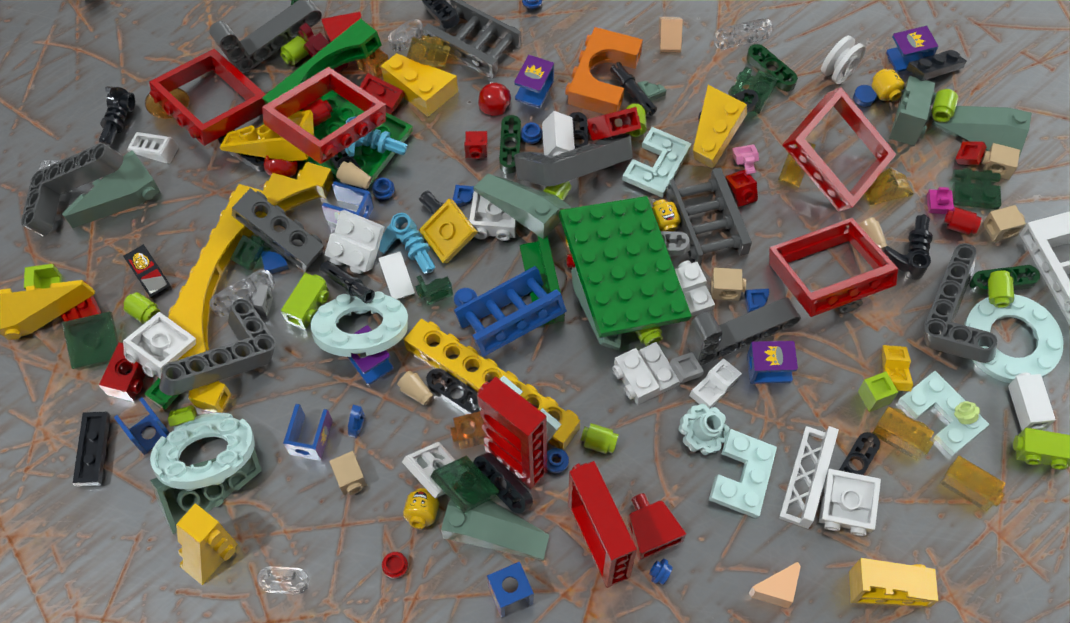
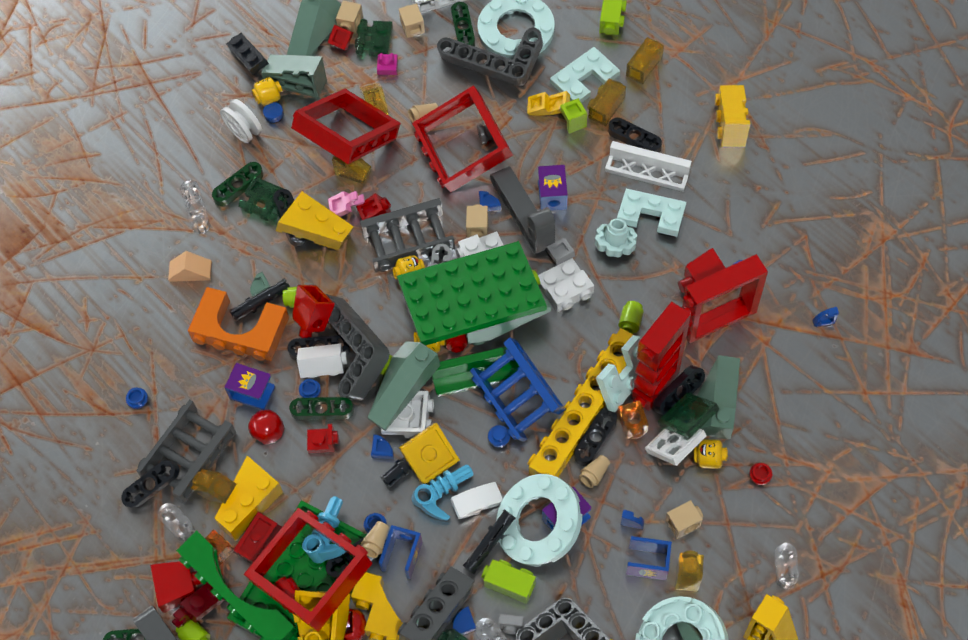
camera: 90 degrees left, 0 degrees up
white plate [325,210,385,274] -> none
clear green bracket [415,275,453,305] -> none
blue piece [487,561,534,618] -> none
light aqua plate [622,127,692,198] -> none
white slope [689,358,742,409] -> none
light nougat slope [749,562,801,608] -> none
white plate [818,469,881,536] -> none
black piece [883,214,933,280] -> none
piece [886,25,939,72] -> none
lime brick [931,89,958,122] -> none
red brick [944,207,982,235] -> none
yellowish green plate [954,401,980,424] -> none
lime brick [988,271,1014,308] -> none
white brick [1008,373,1056,430] -> none
none -> clear yellow brick [675,551,704,592]

